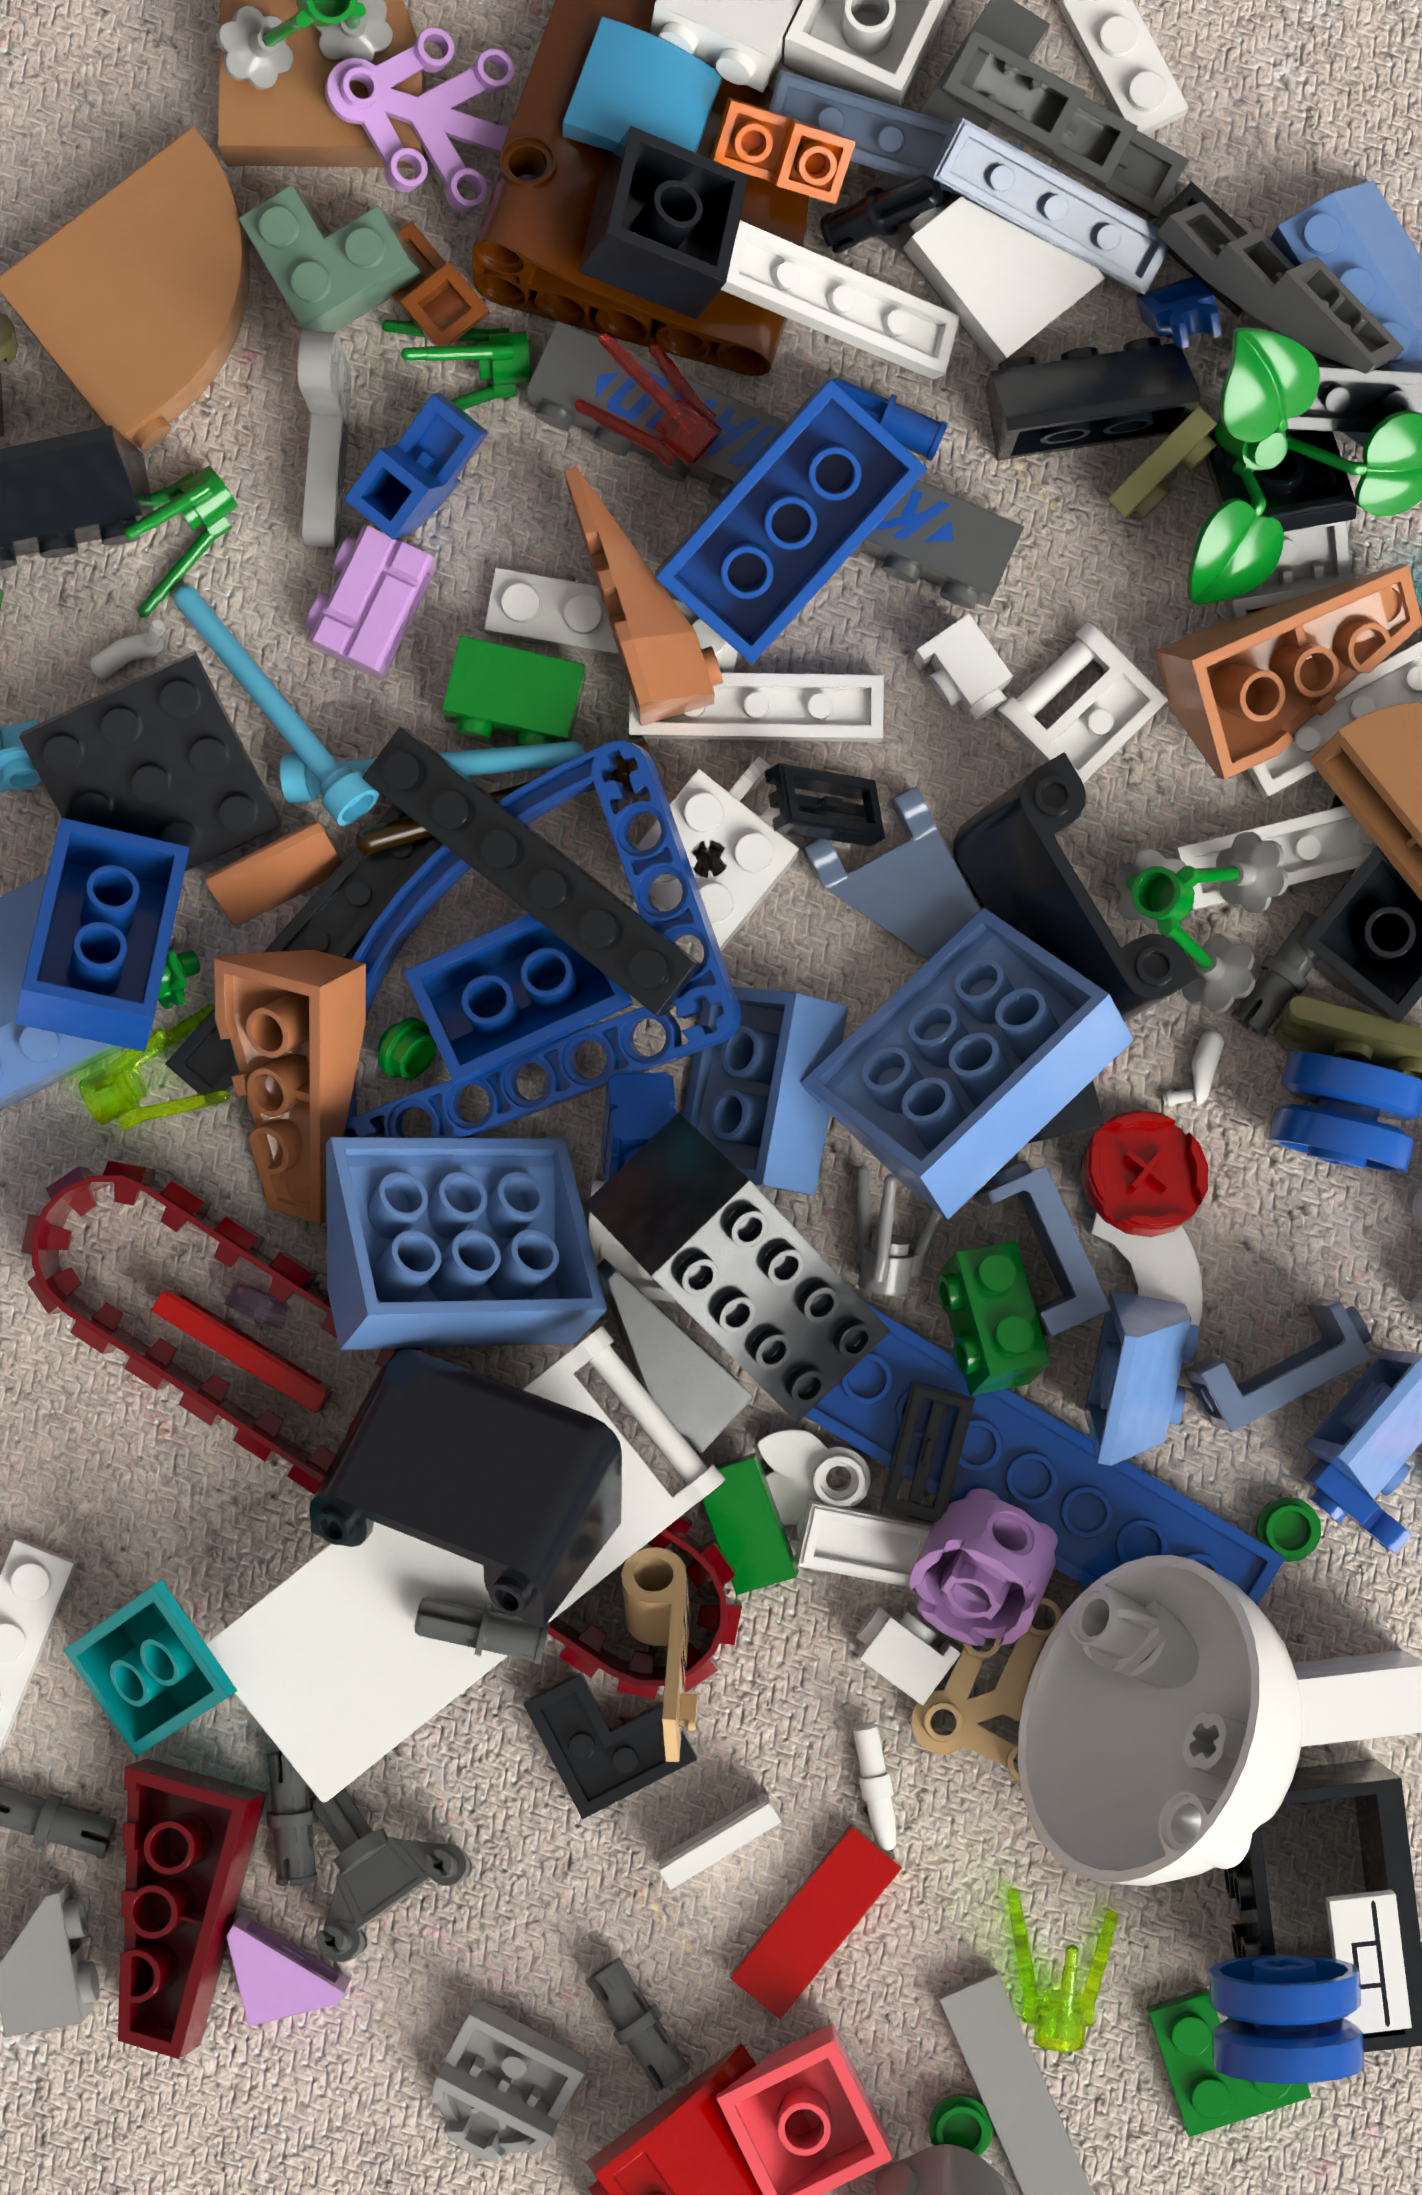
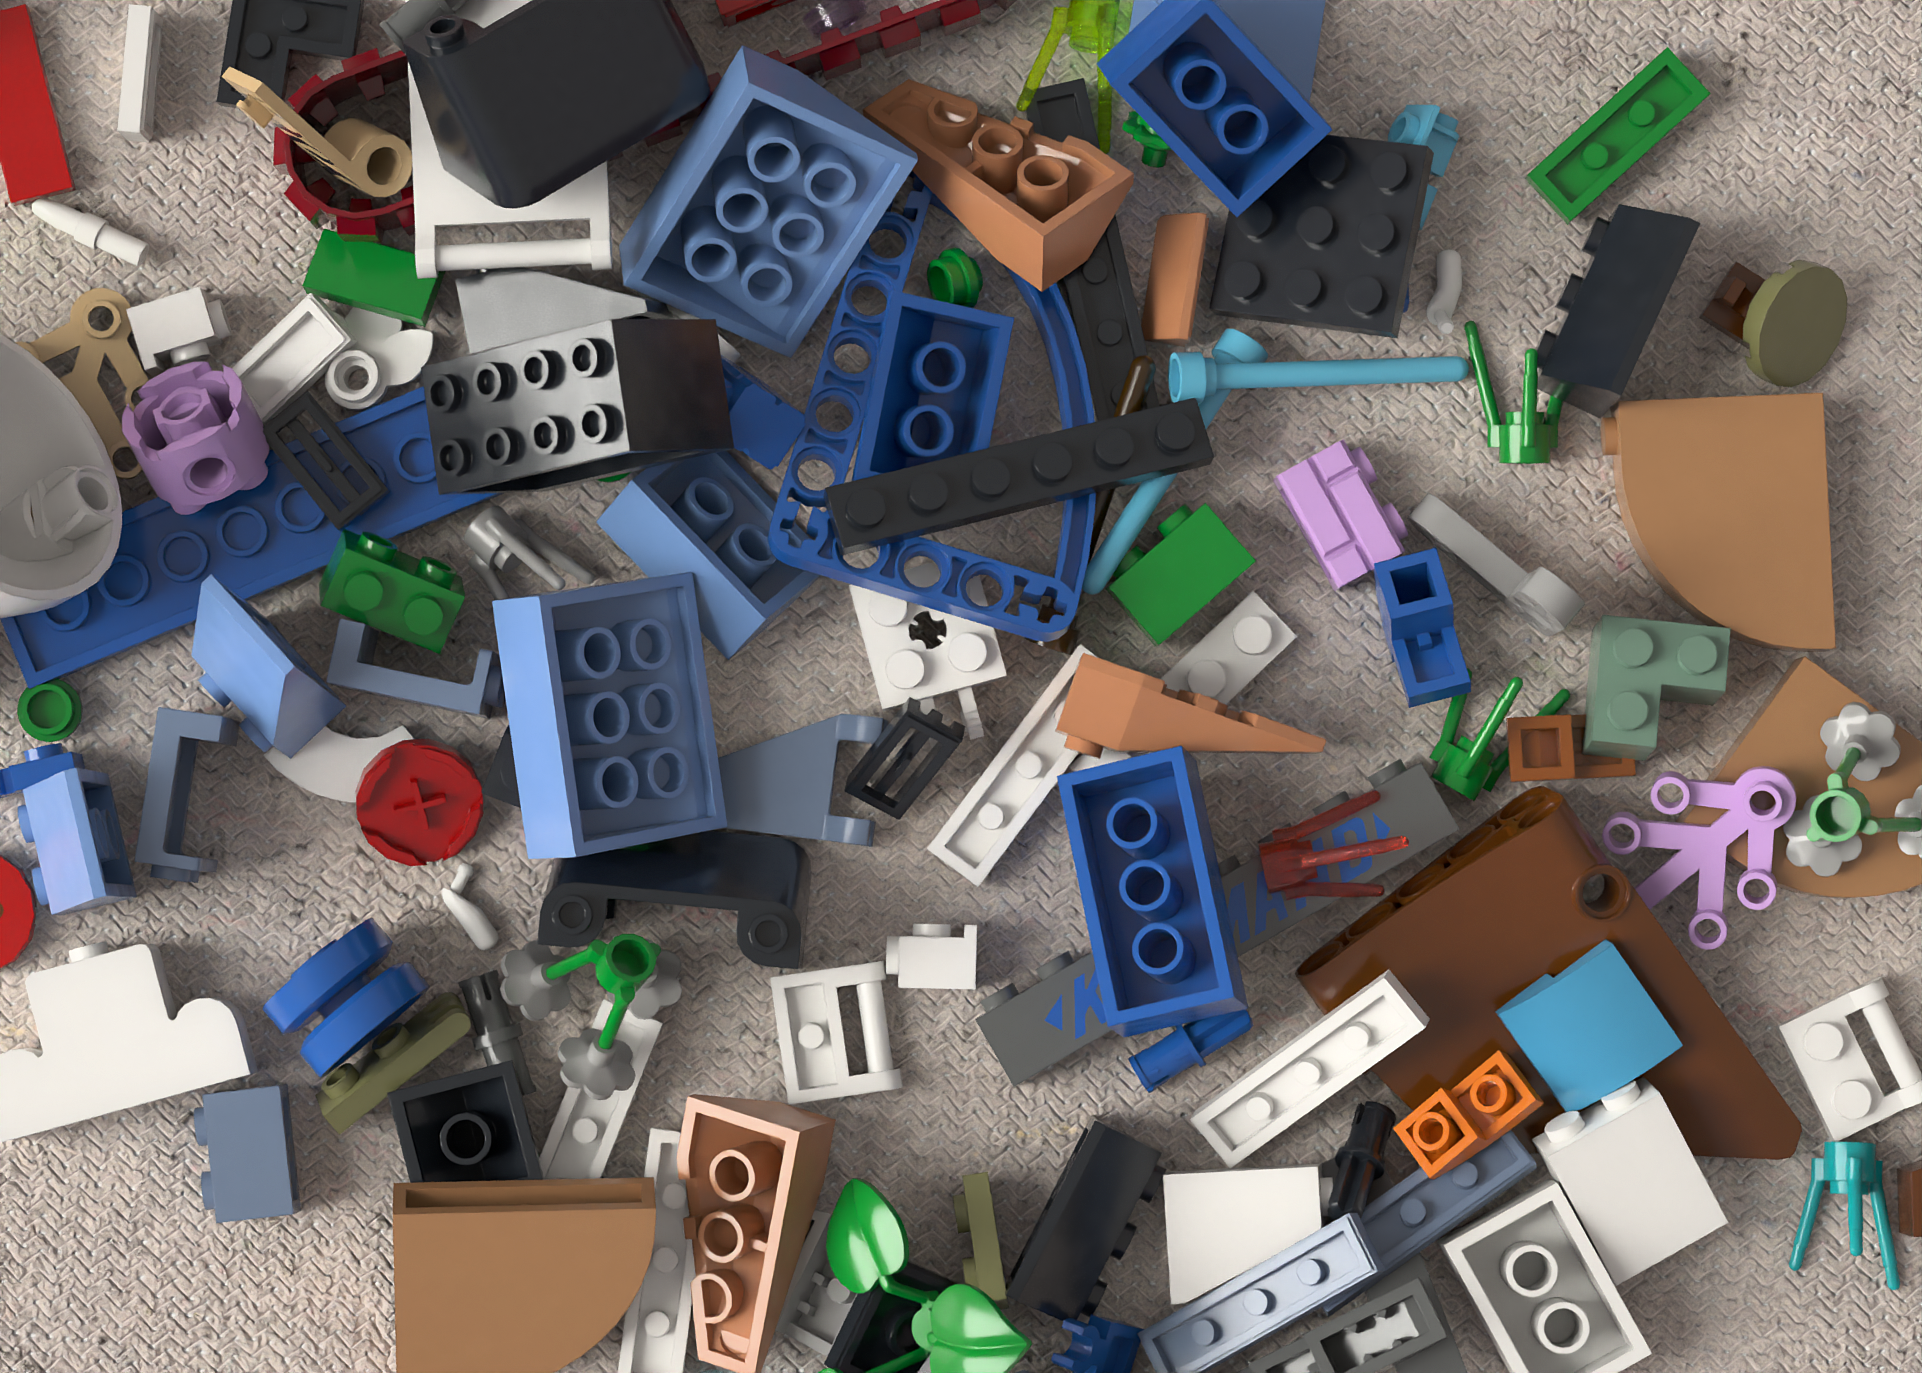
camera: 125 degrees right, 0 degrees up
black brick [578,126,749,320] -> none

